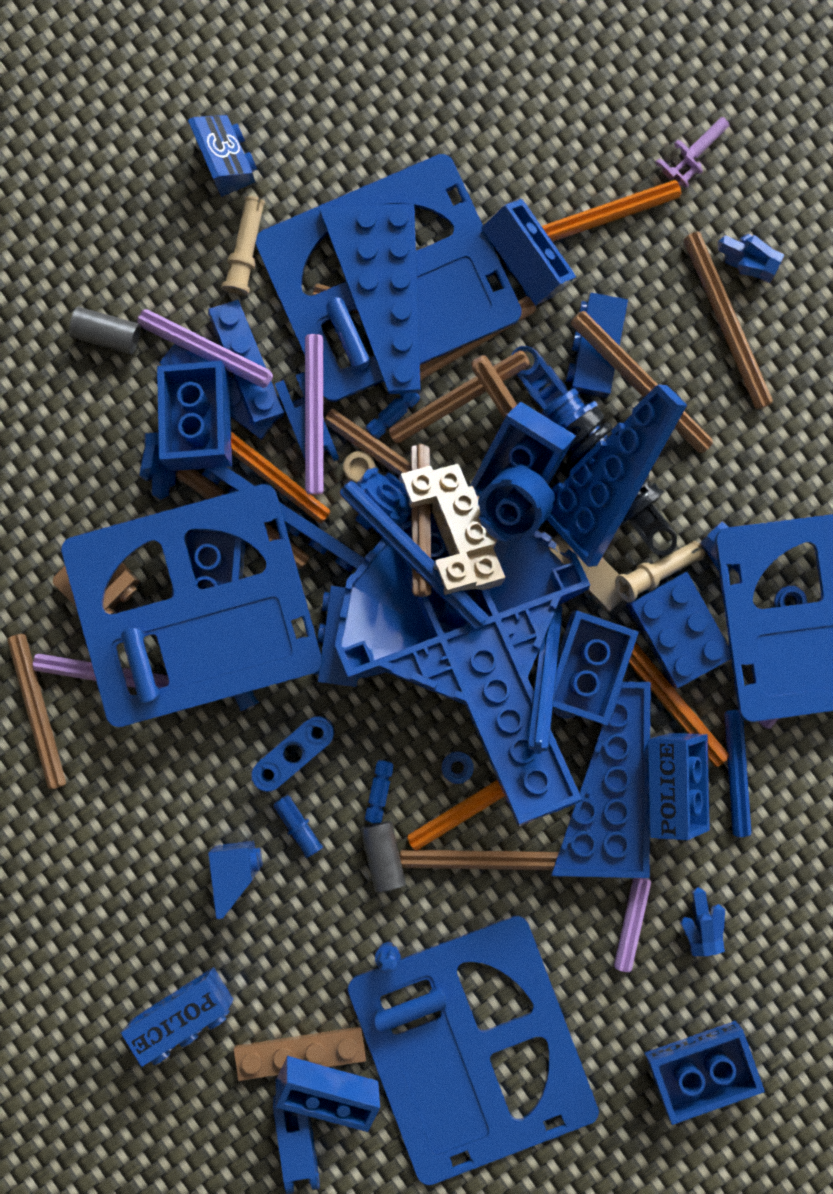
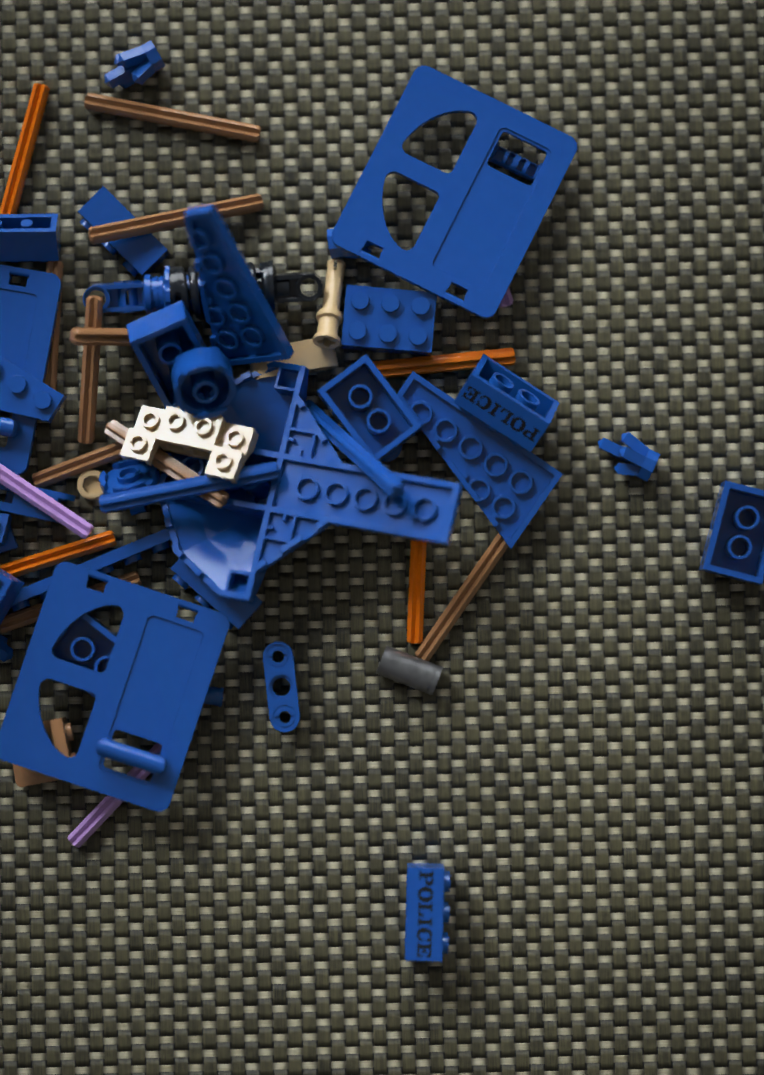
camera: 55 degrees left, 0 degrees up
medium nougat axle [7,634,66,789] -> none
blue slope [208,841,263,919] -> none
medium nougat plate [234,1026,367,1081] -> none
blue piece [273,1095,320,1194] -> none
blue axle [274,795,323,858] -> none
blue brick [275,1056,380,1132] -> none
blue door [348,916,599,1185] -> none
blue axle [365,760,394,824] -> none
blue axle [366,393,420,439] -> none
blue axle [375,942,401,973] -> none
blue plate [442,751,474,784] -> none
lavender axle [614,878,651,972] -> none
lavender piece [655,117,730,188] -> none
blue axle [724,710,752,837] -> none
blue plate [774,586,807,607] -> none

